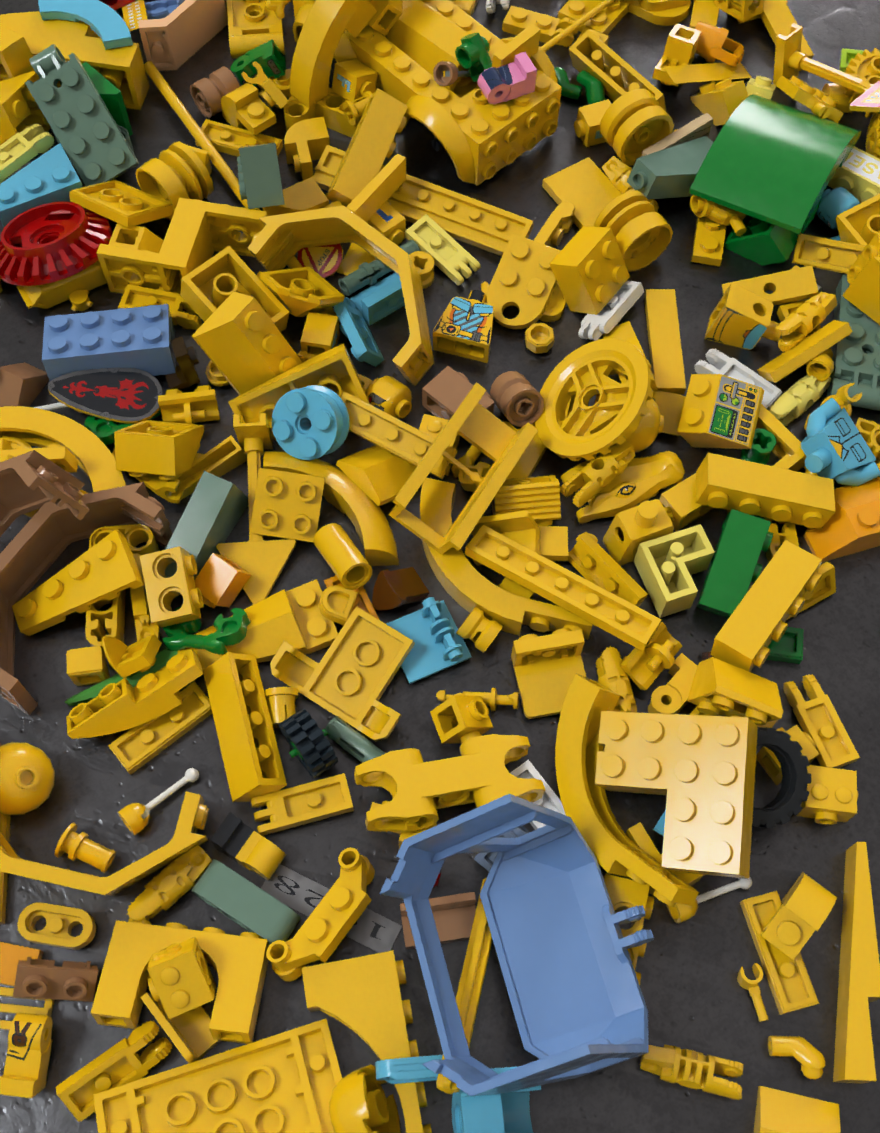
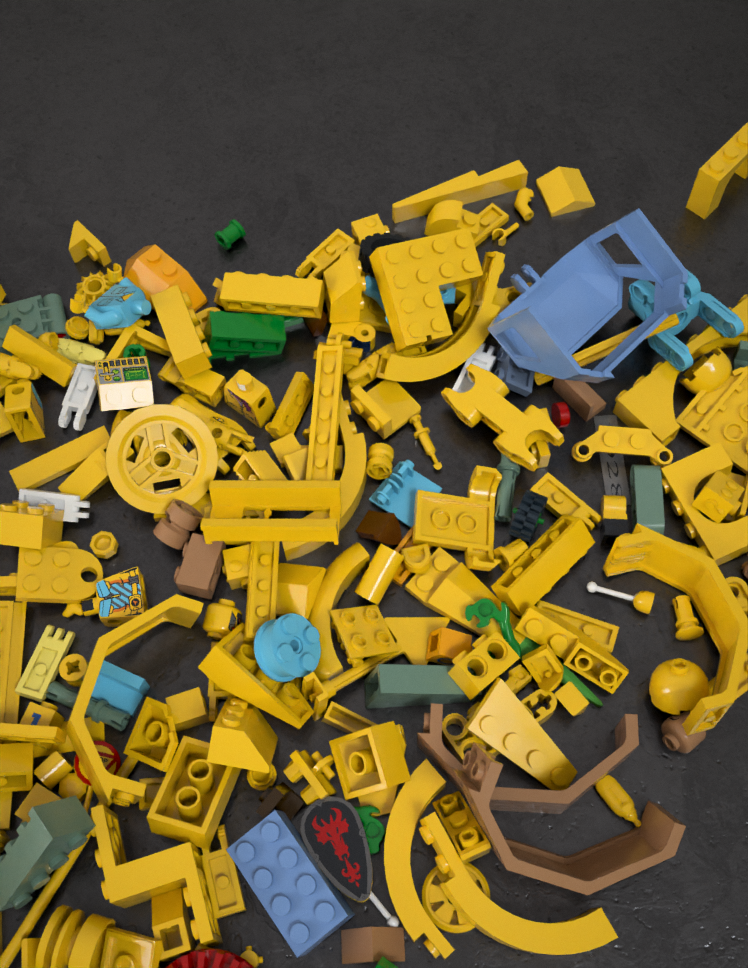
camera: 115 degrees left, 0 degrees up
medium azure hinge [334,297,384,367] -> none
yellow brick [430,693,493,744] -> none
light yellow brick [634,524,715,618] -> none
yellow hinge [640,1044,744,1100] -> none

